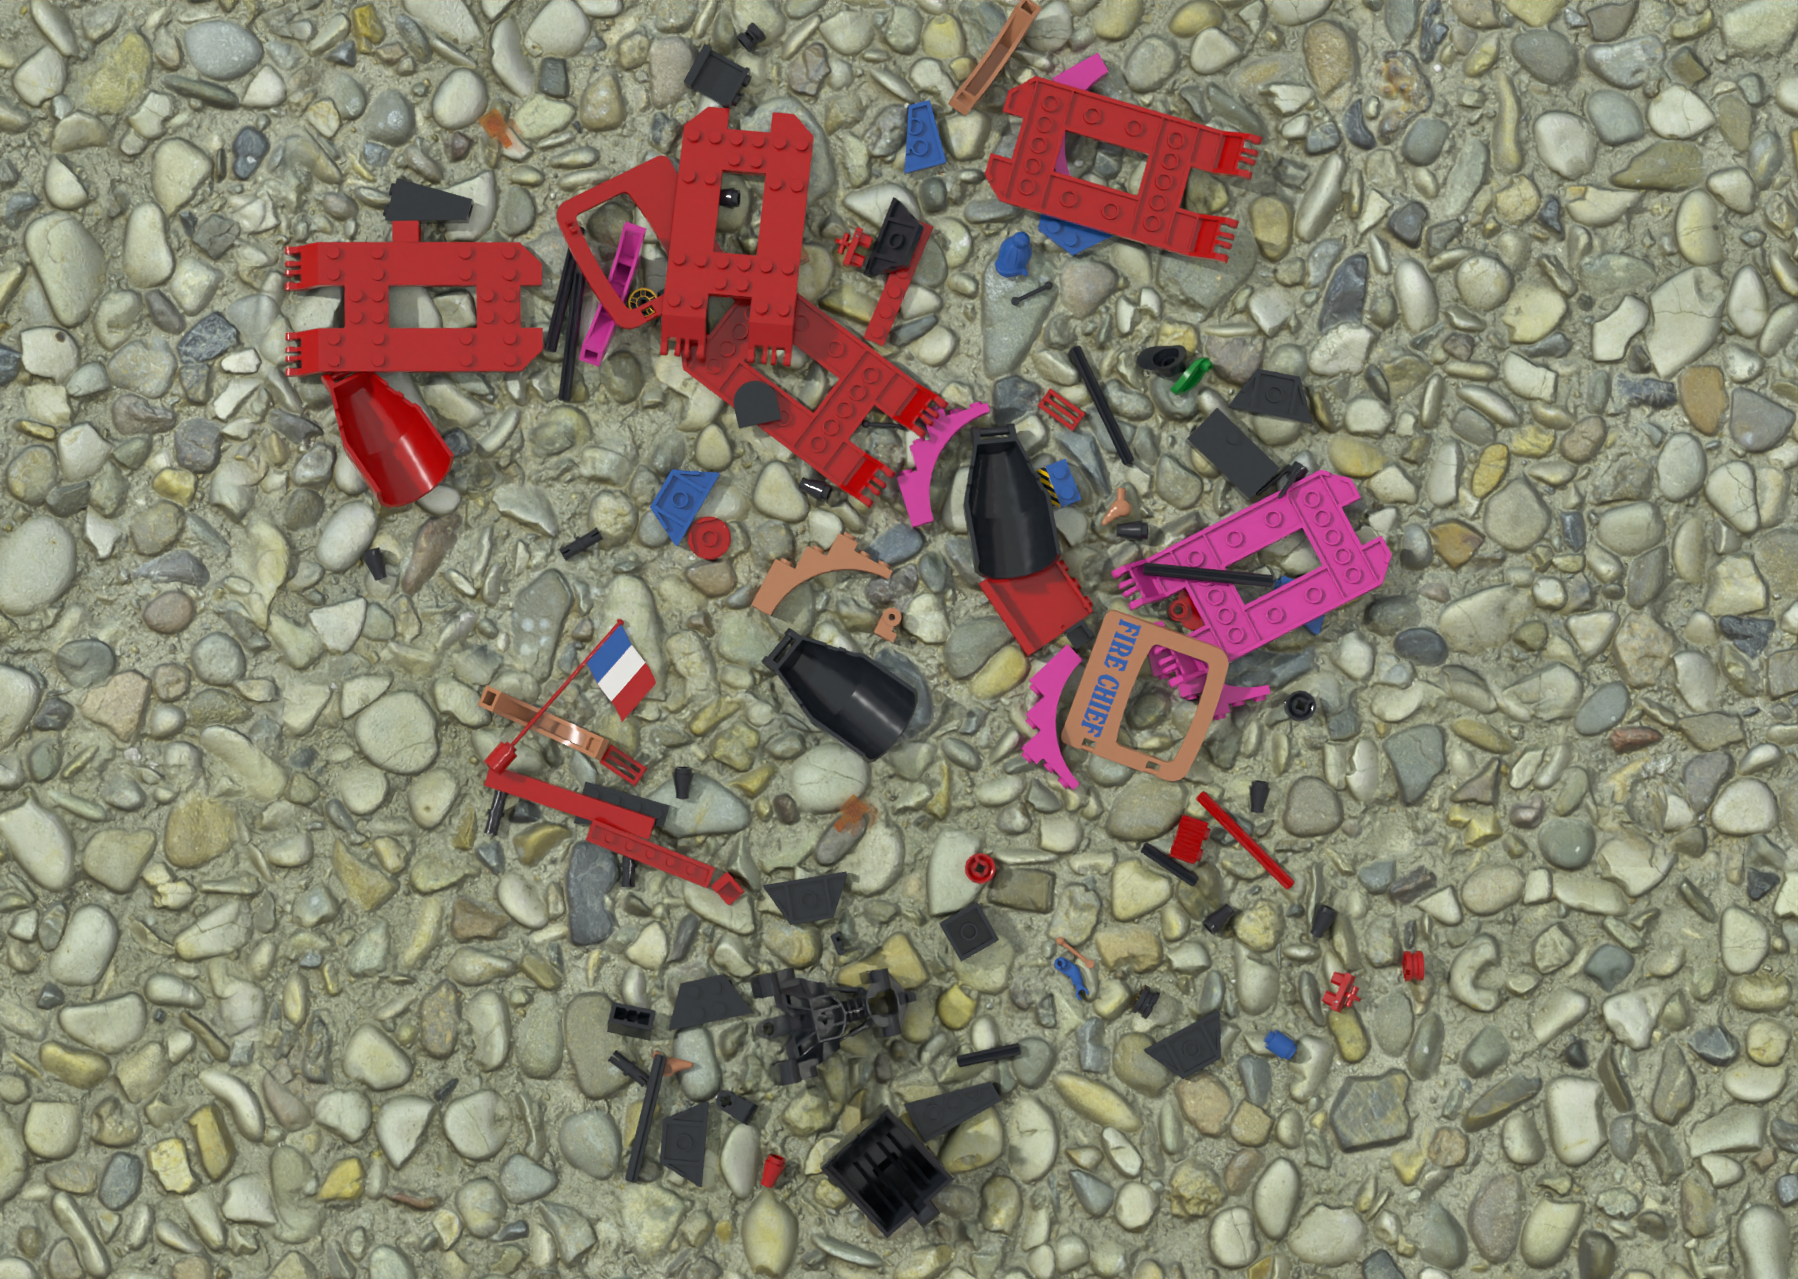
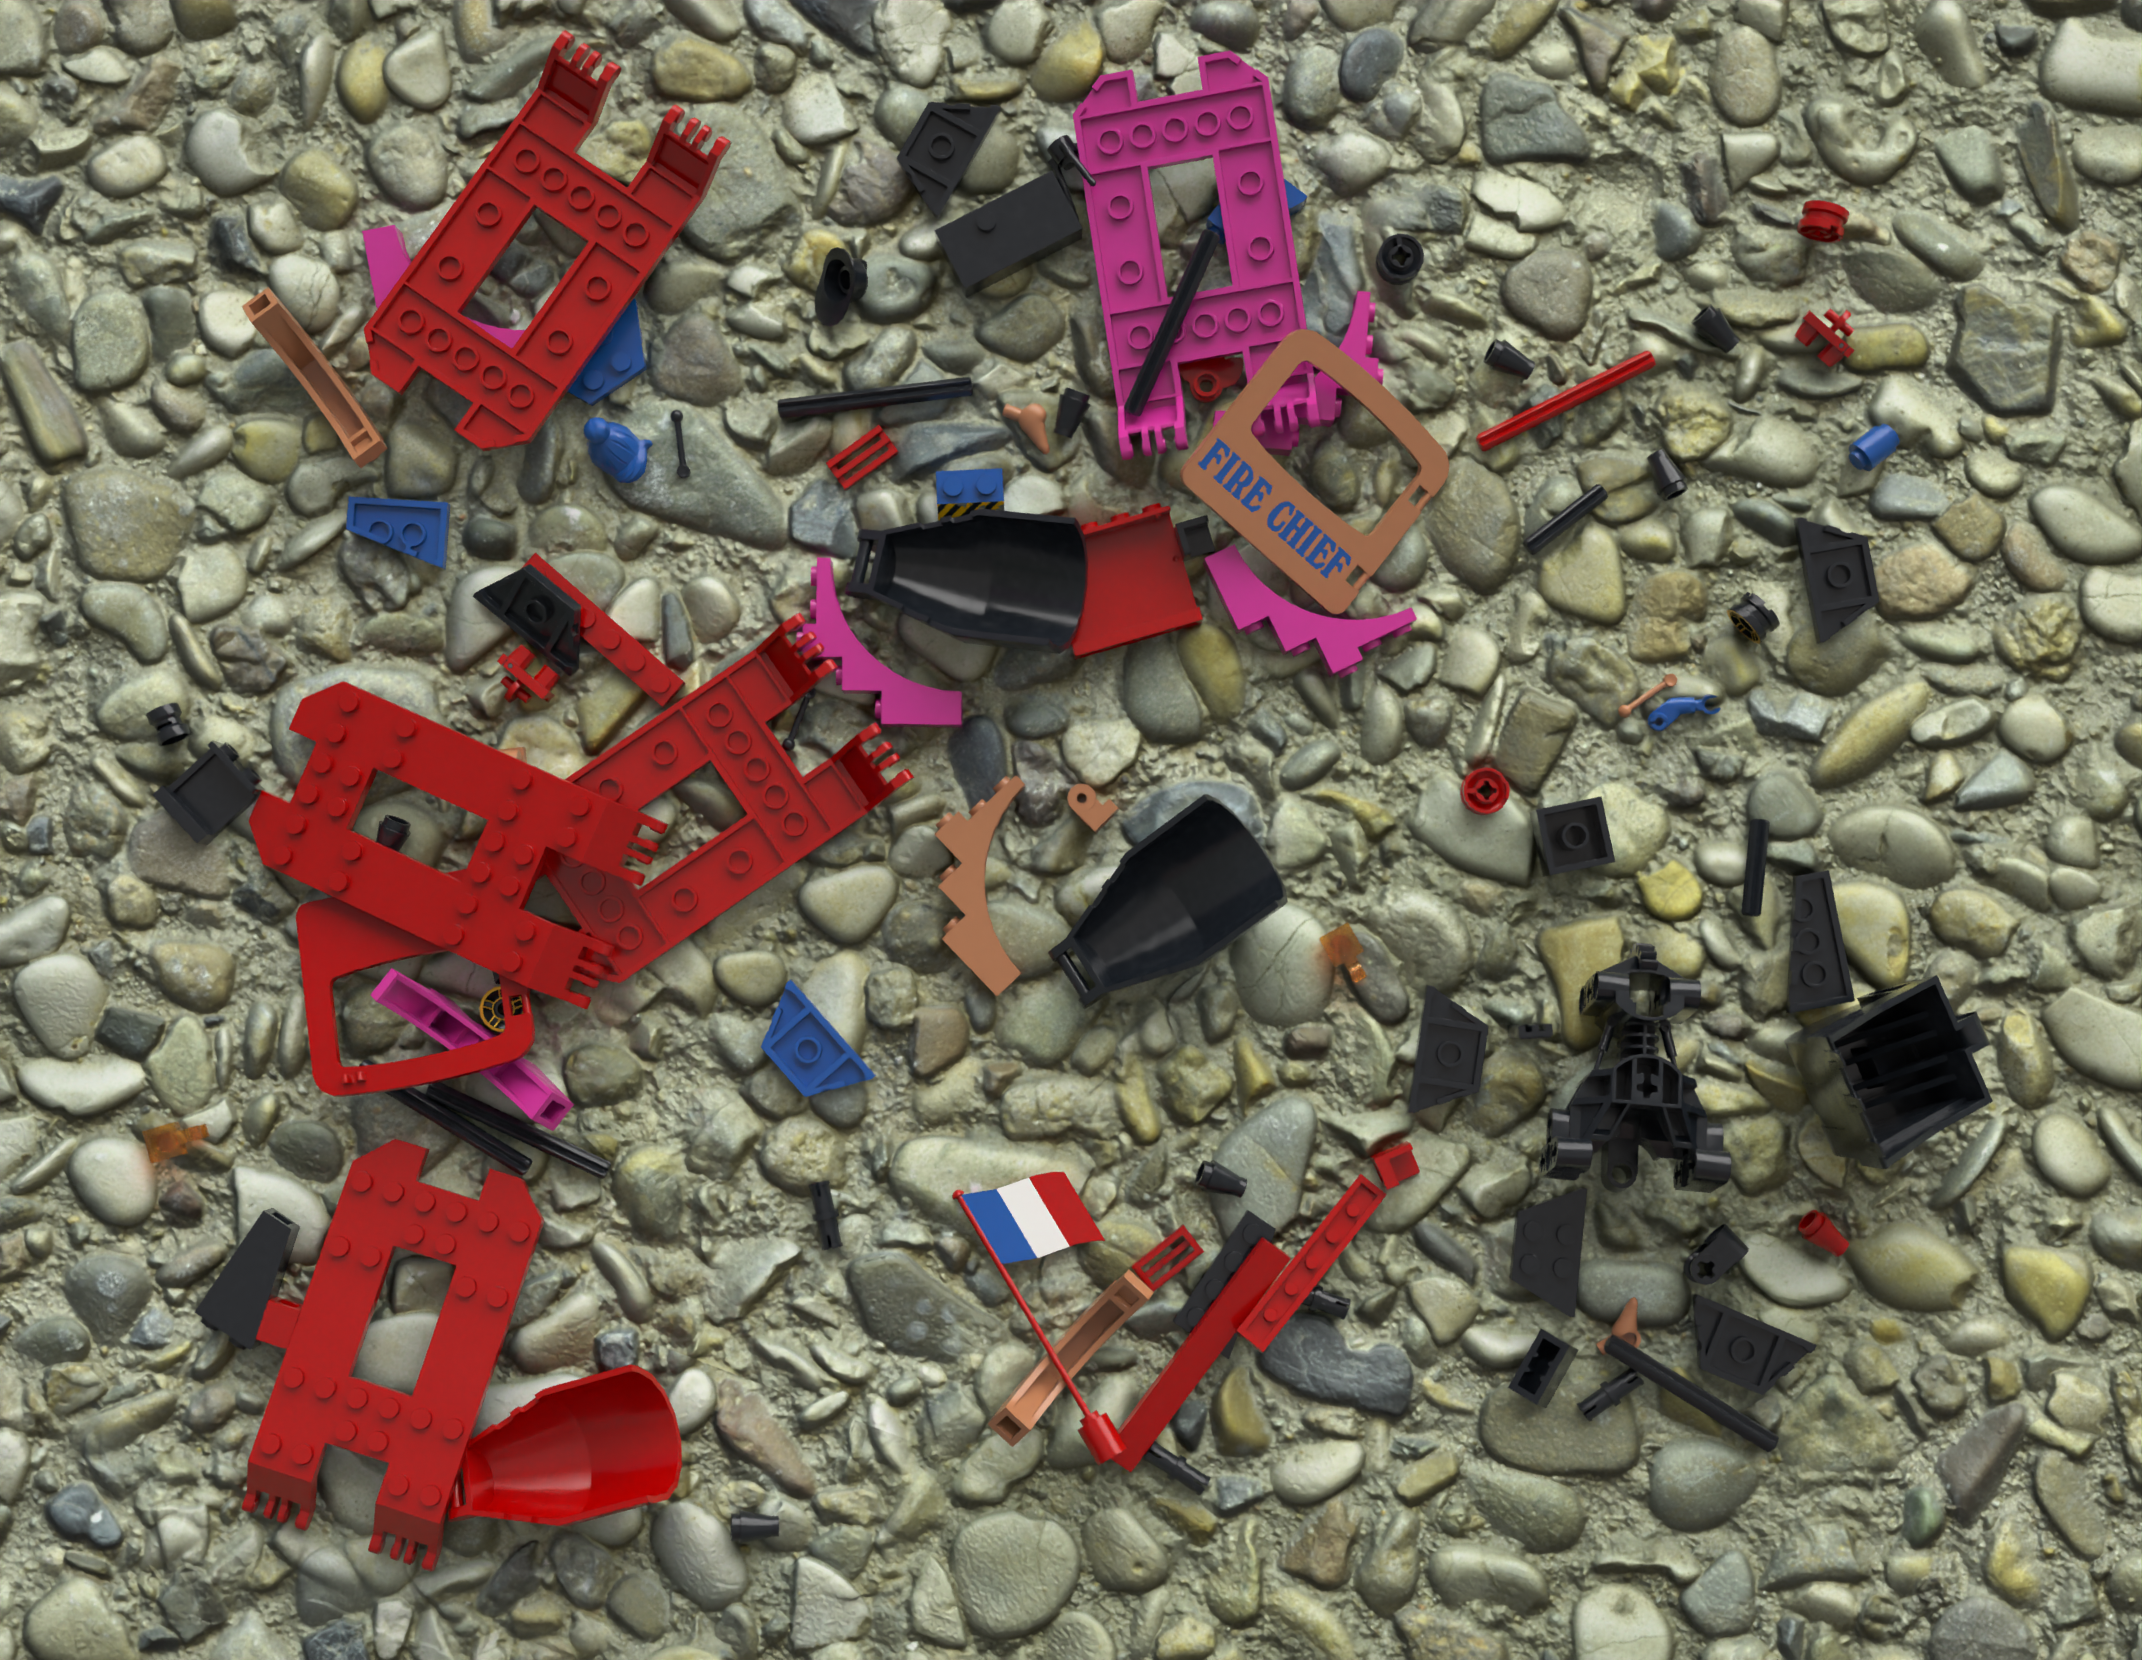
camera: 70 degrees left, 0 degrees up
red tile [688,517,731,560] -> none
black tile [734,381,782,429] -> none
black cone [799,477,833,502] -> none
red brick [1168,815,1211,865] -> none
green arm [1170,357,1213,395] -> none

